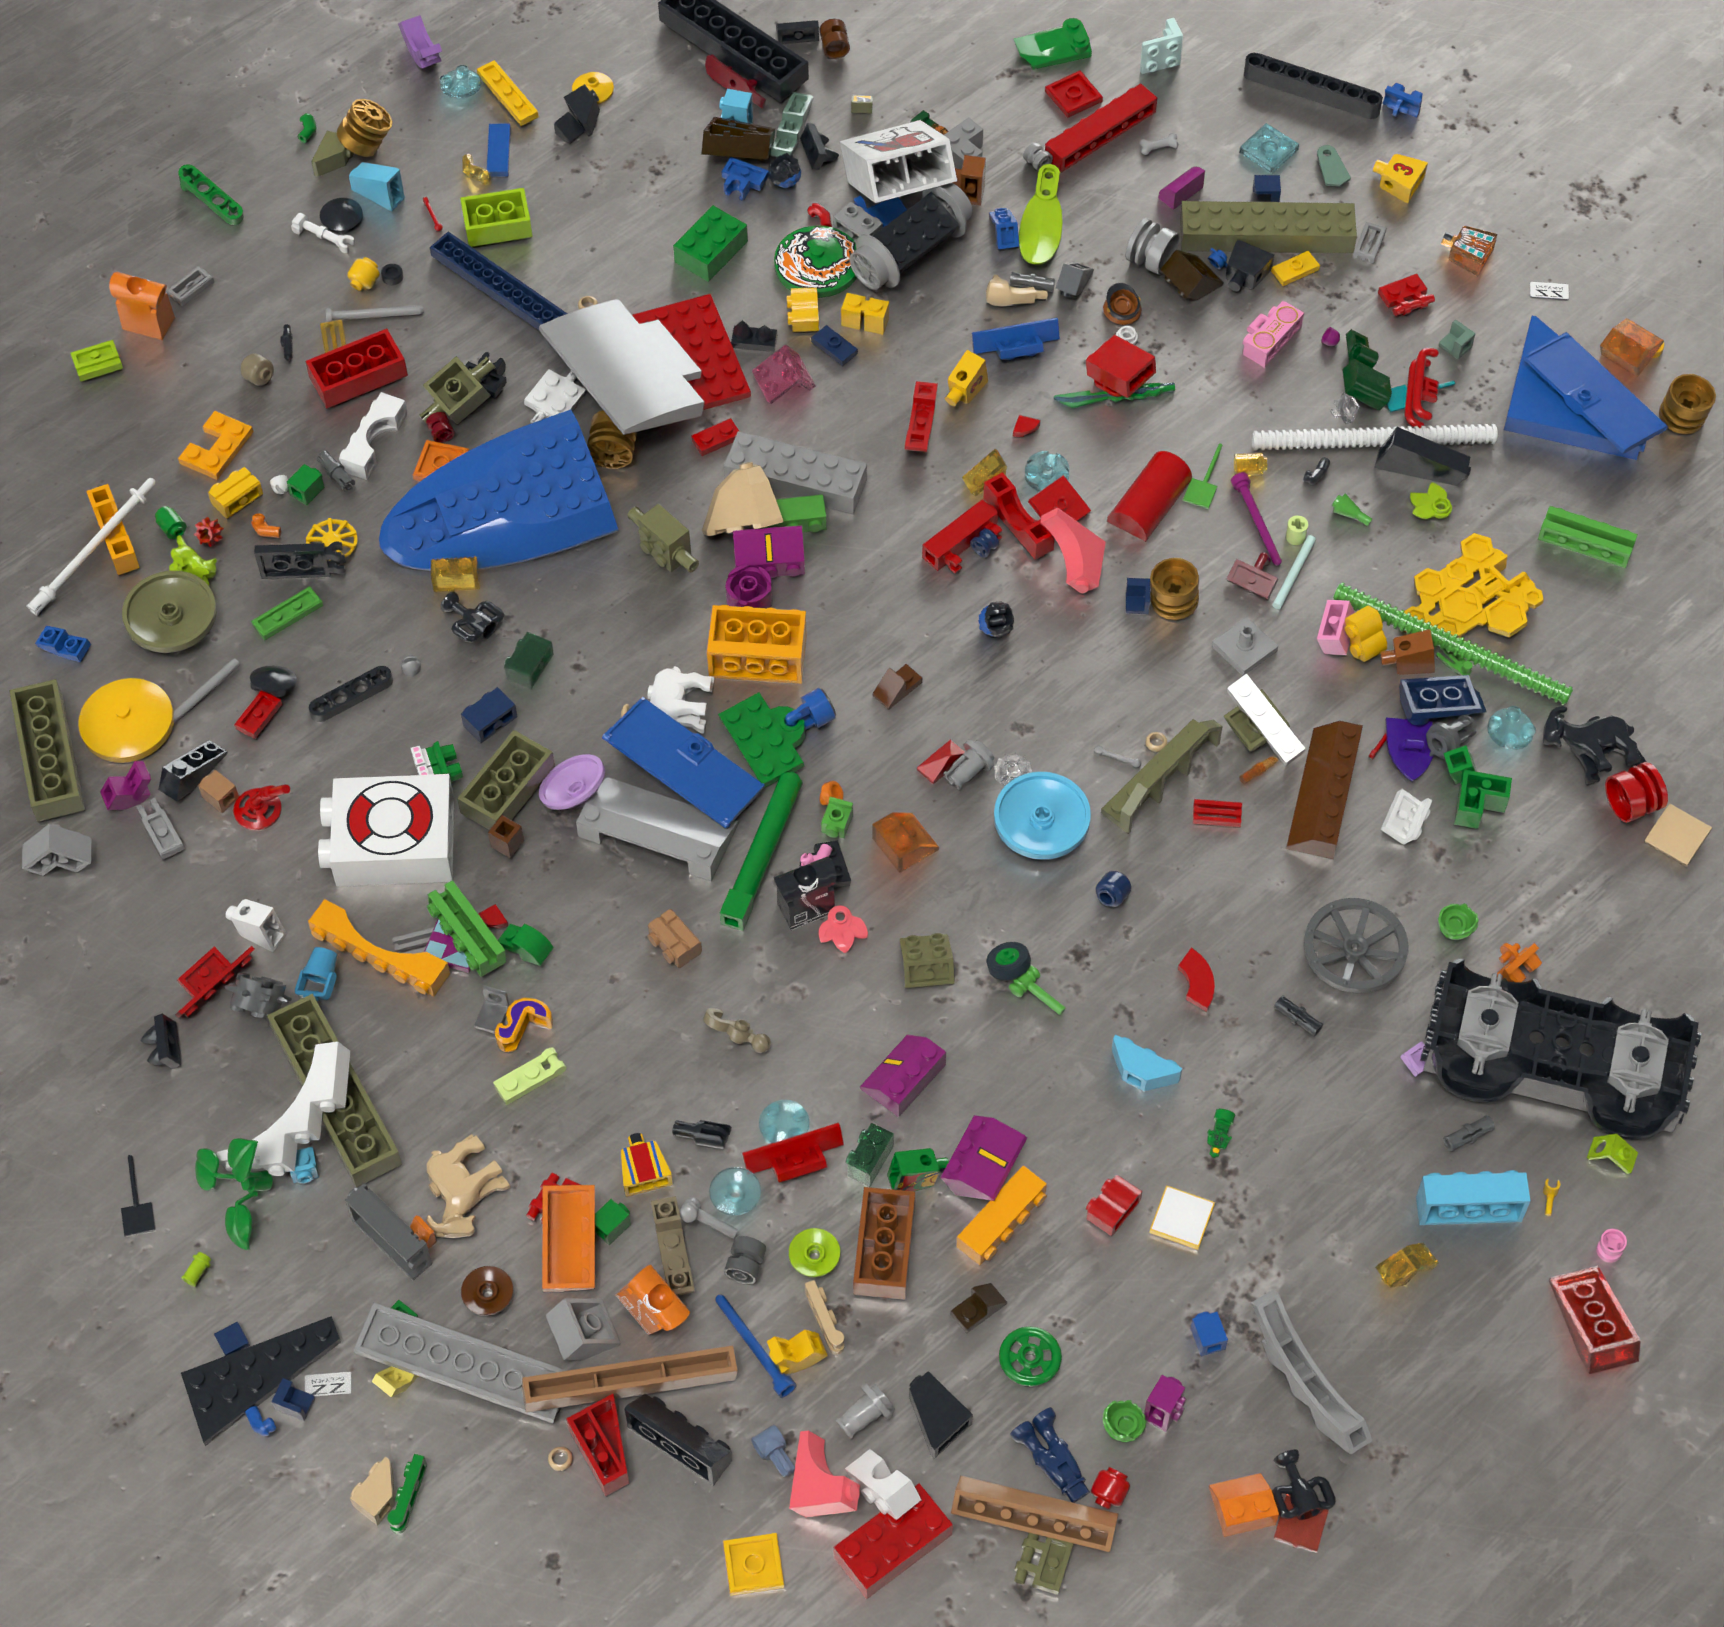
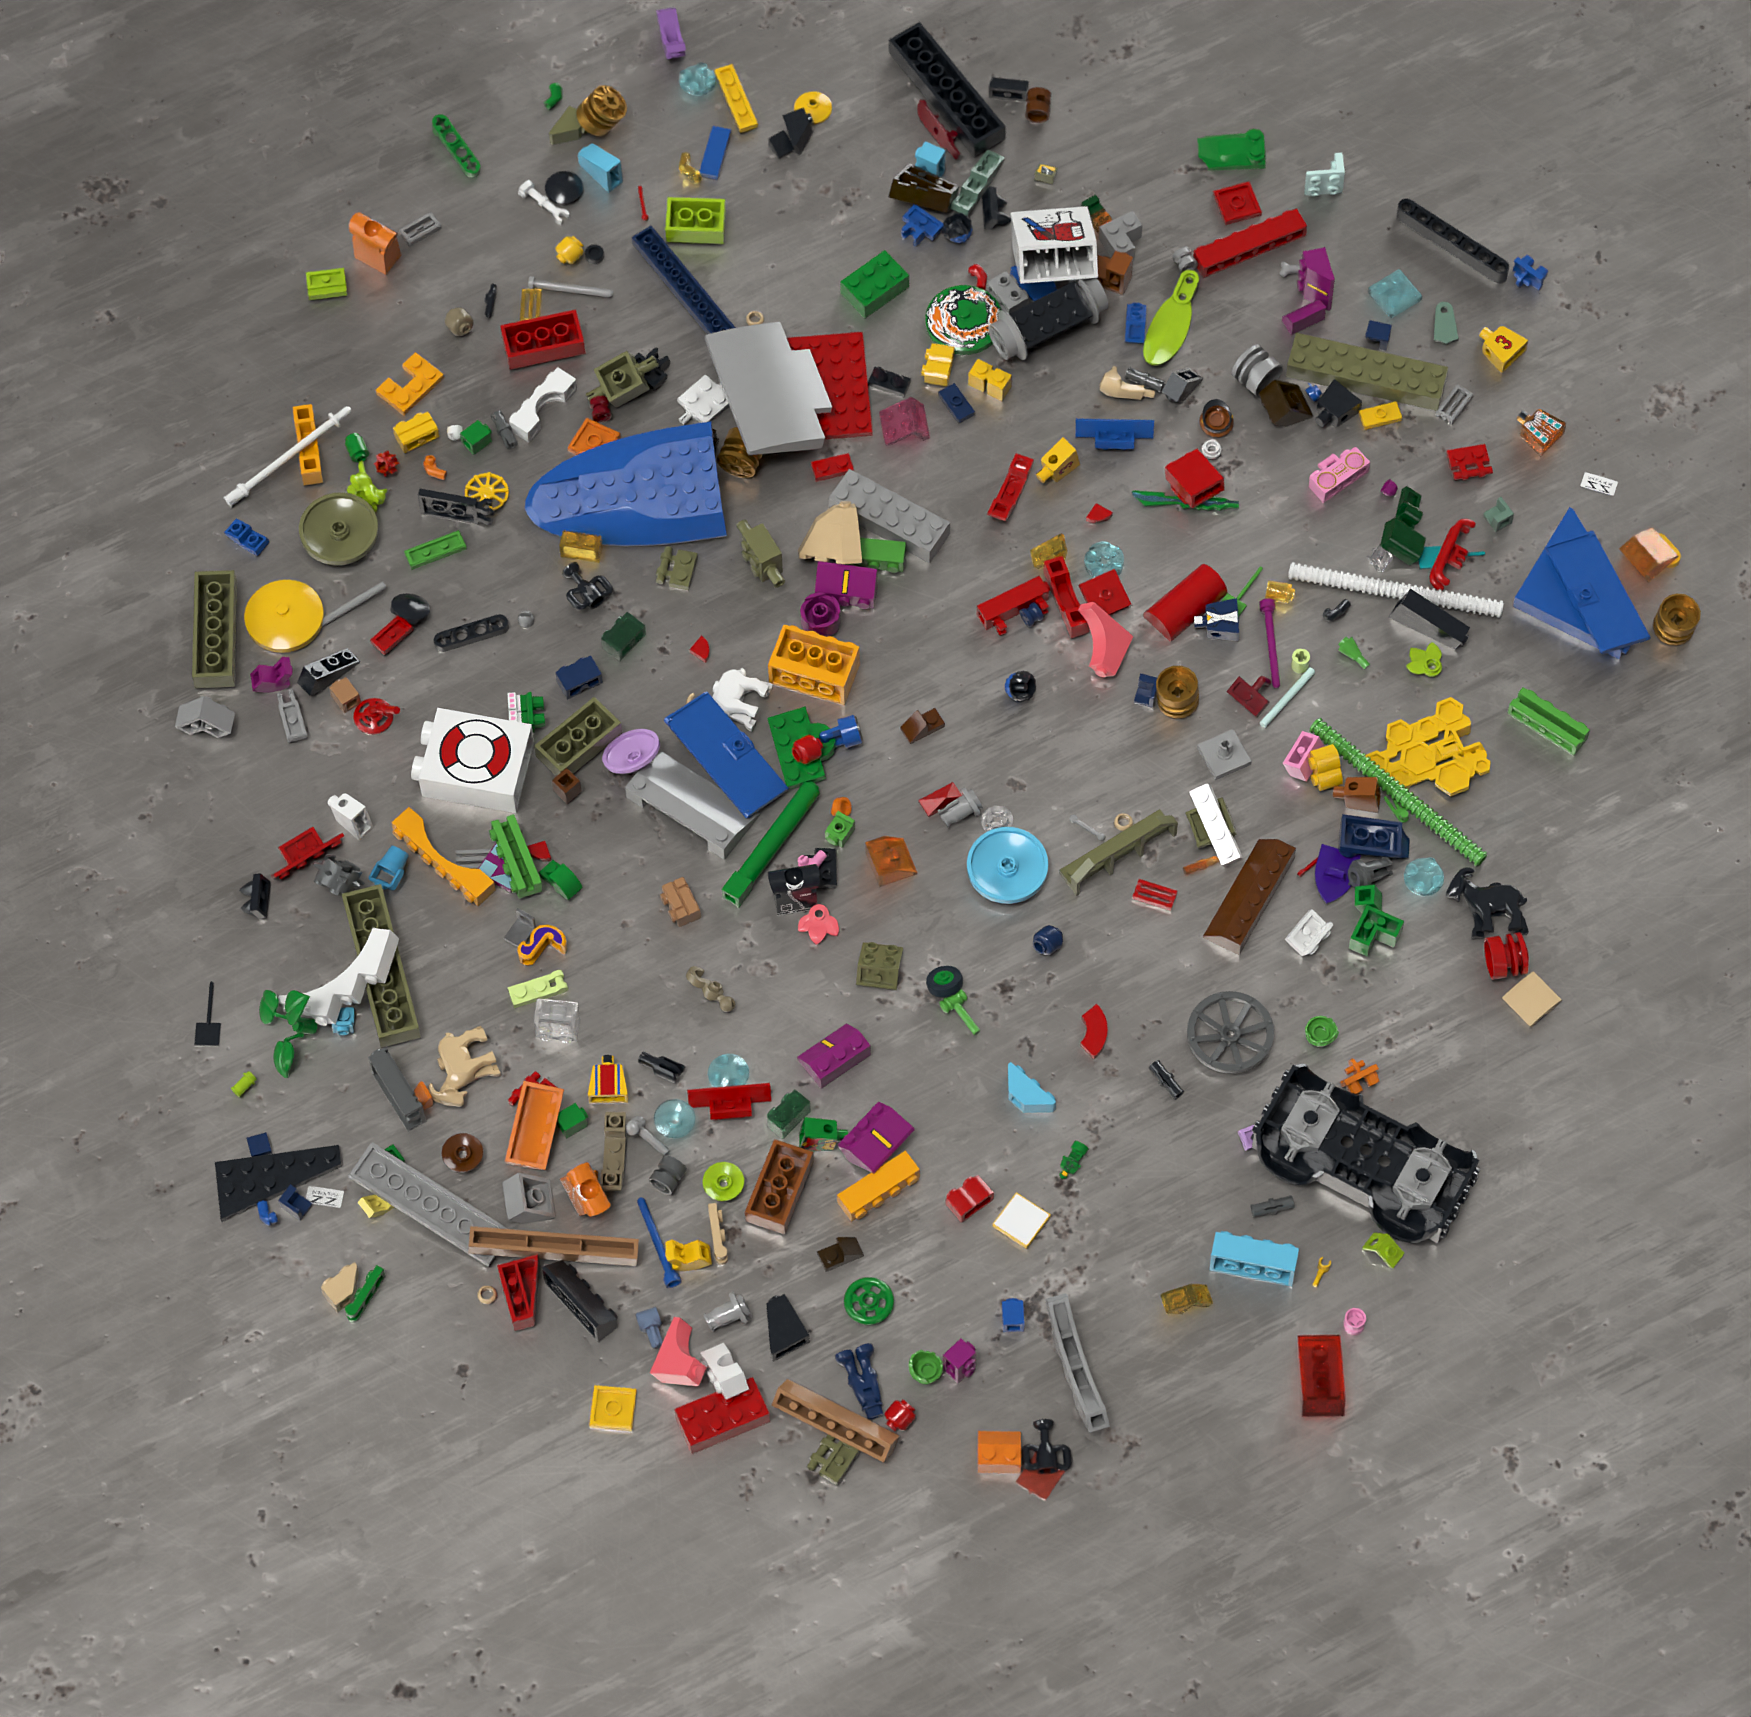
camera: 15 degrees right, 5 degrees up
none -> clear brick [534,998,580,1043]
none -> olive plate [656,546,698,591]
none -> red tile [689,635,709,663]
none -> red head [792,735,823,764]
none -> dark blue torso [1194,598,1239,641]
none -> magenta slope [1297,247,1335,311]

